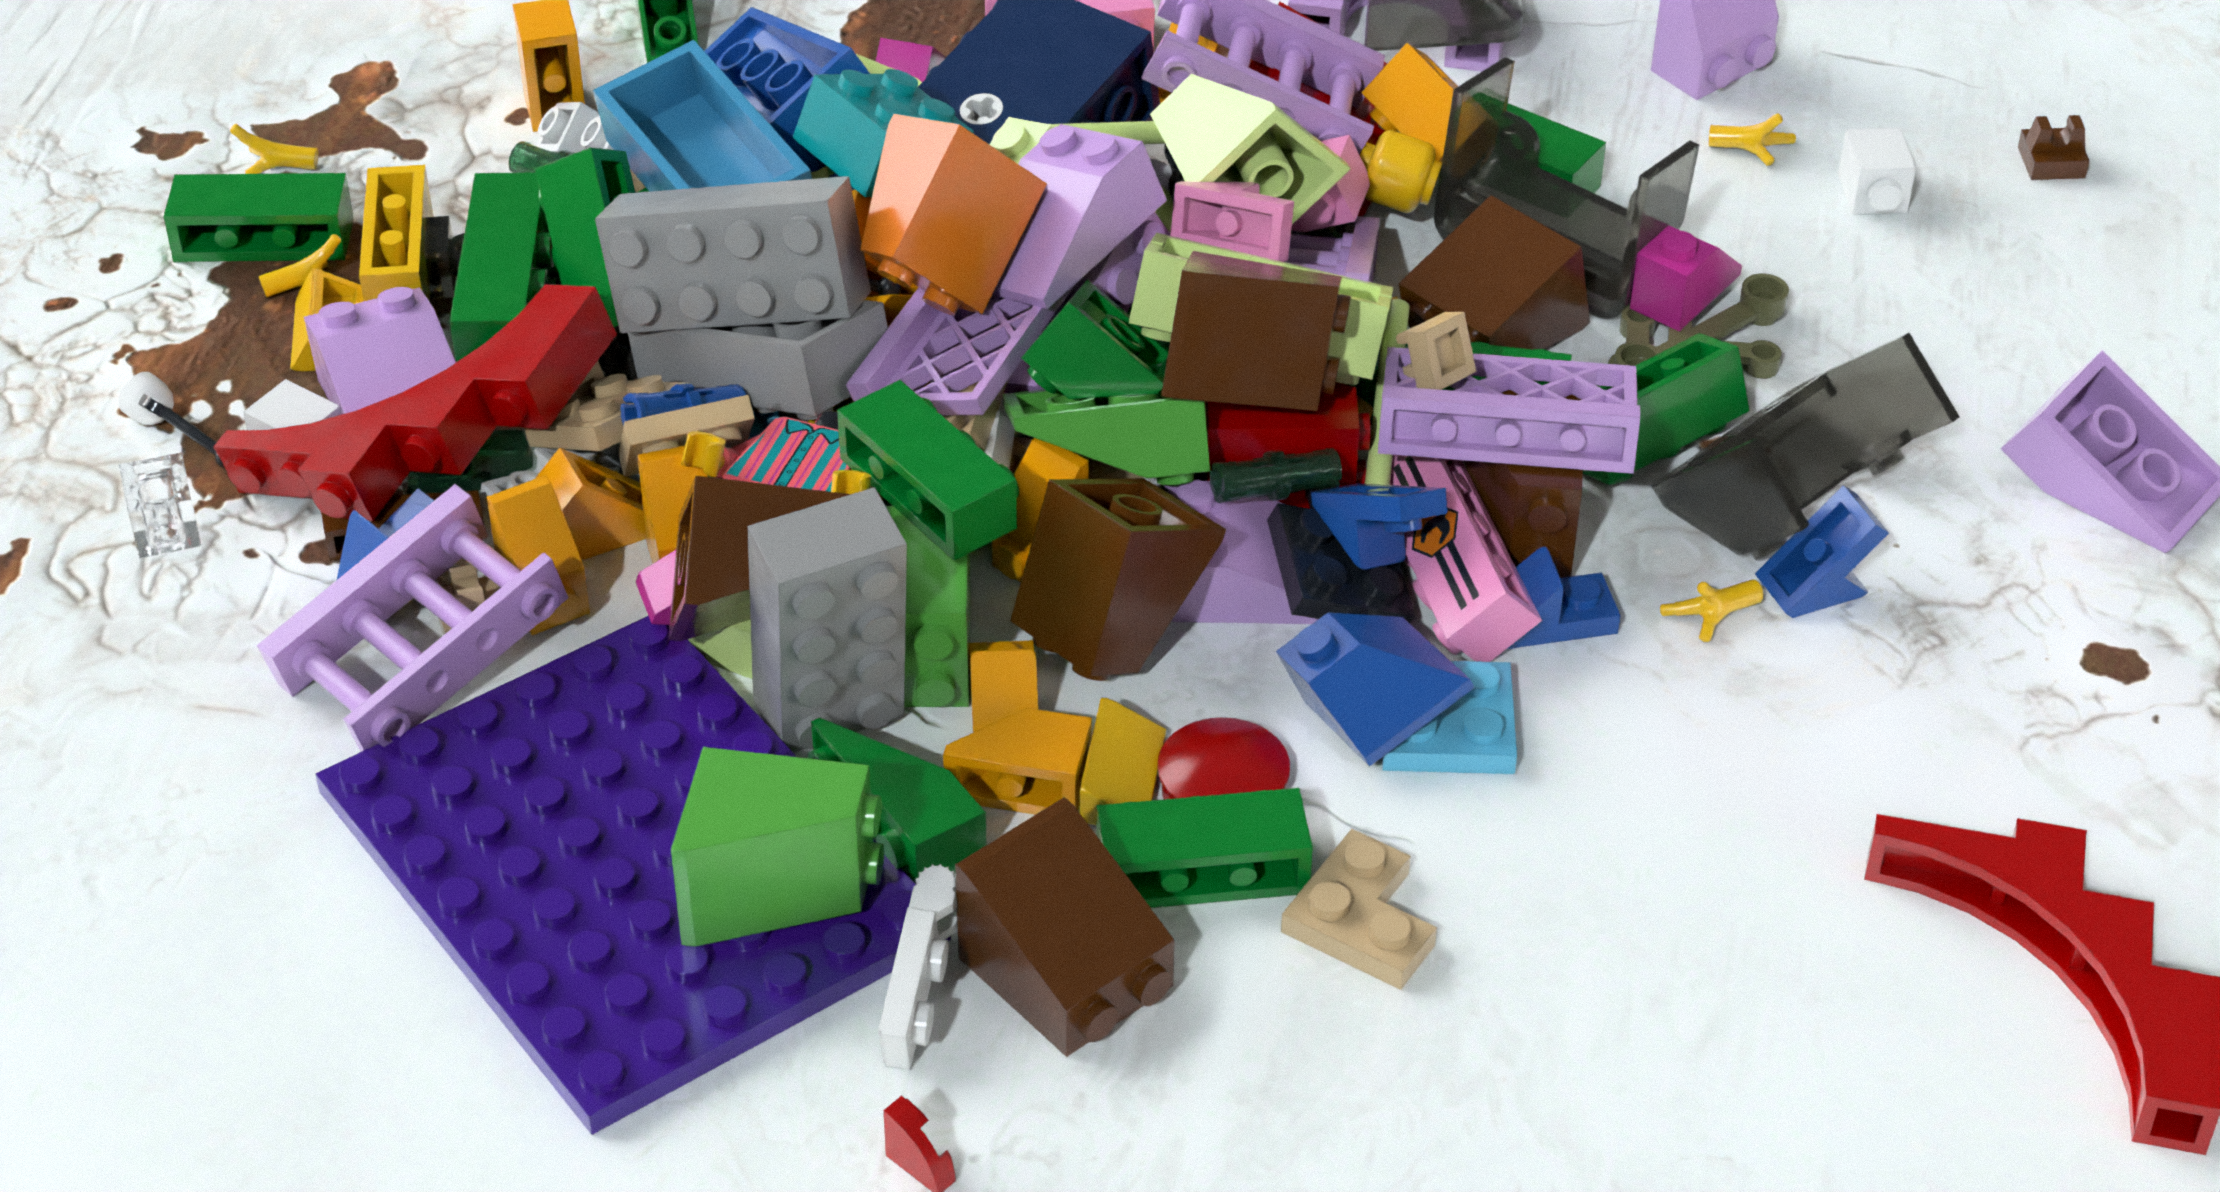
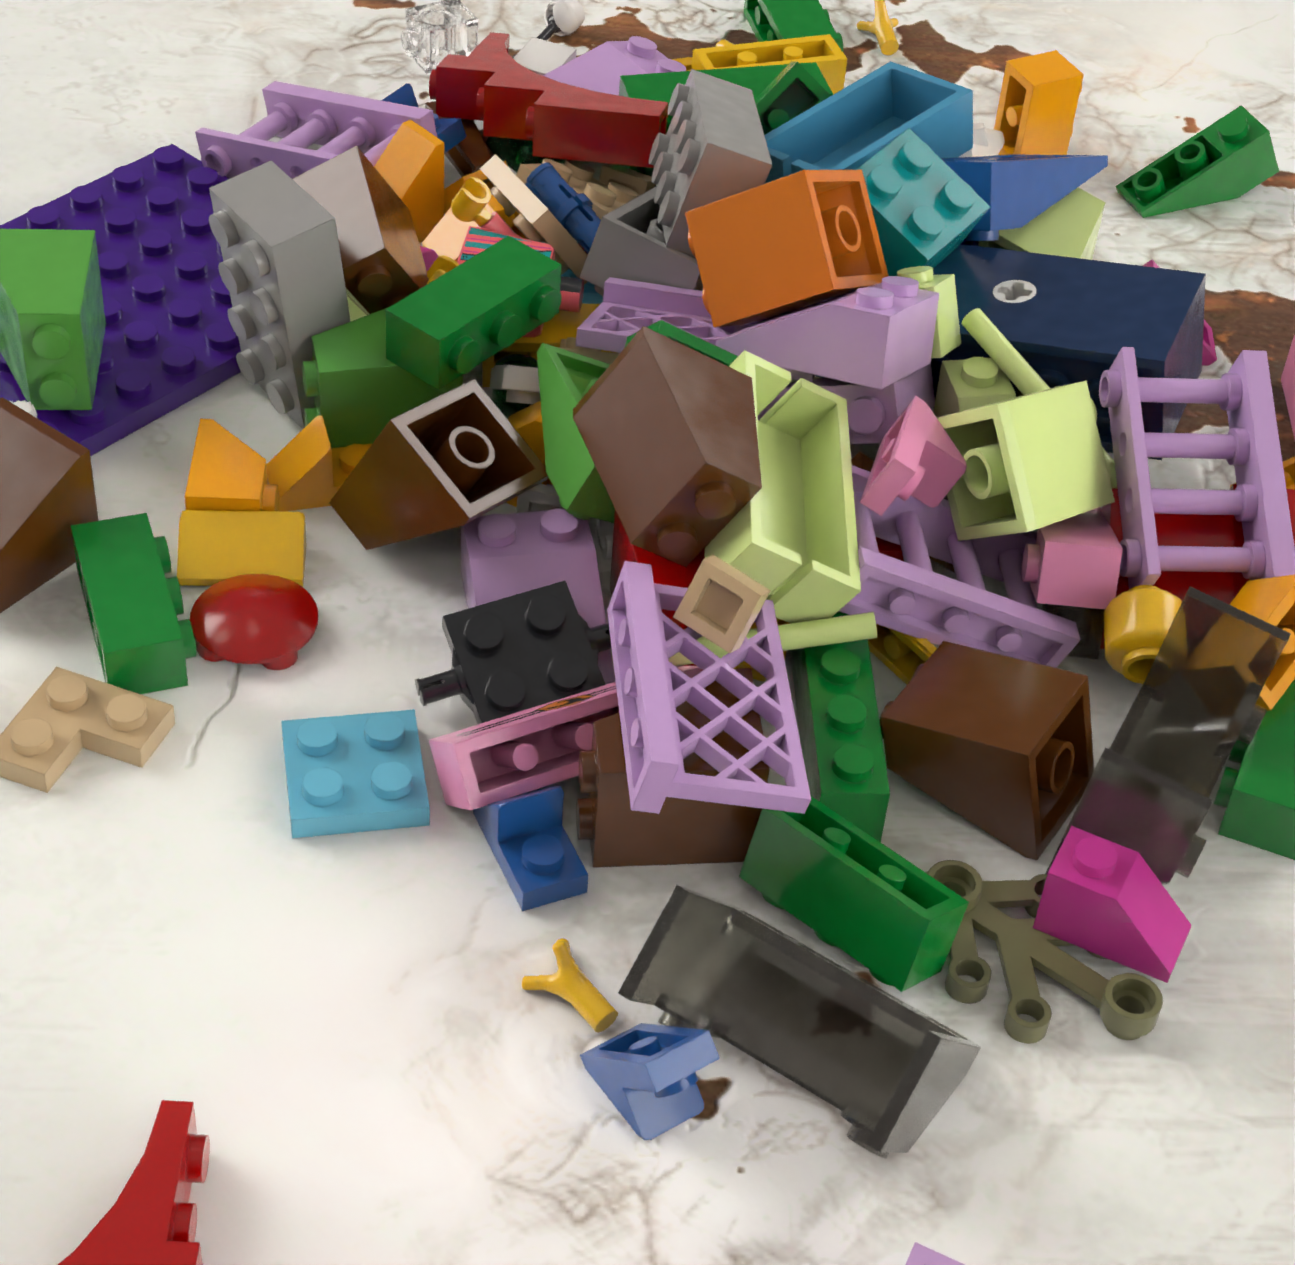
camera: 75 degrees right, 0 degrees up
green slope [808,717,987,884] -> none
clear green pin [1210,447,1342,504] -> none
blue slope [1276,613,1475,767] -> none
blue slope [1311,483,1447,570] -> none

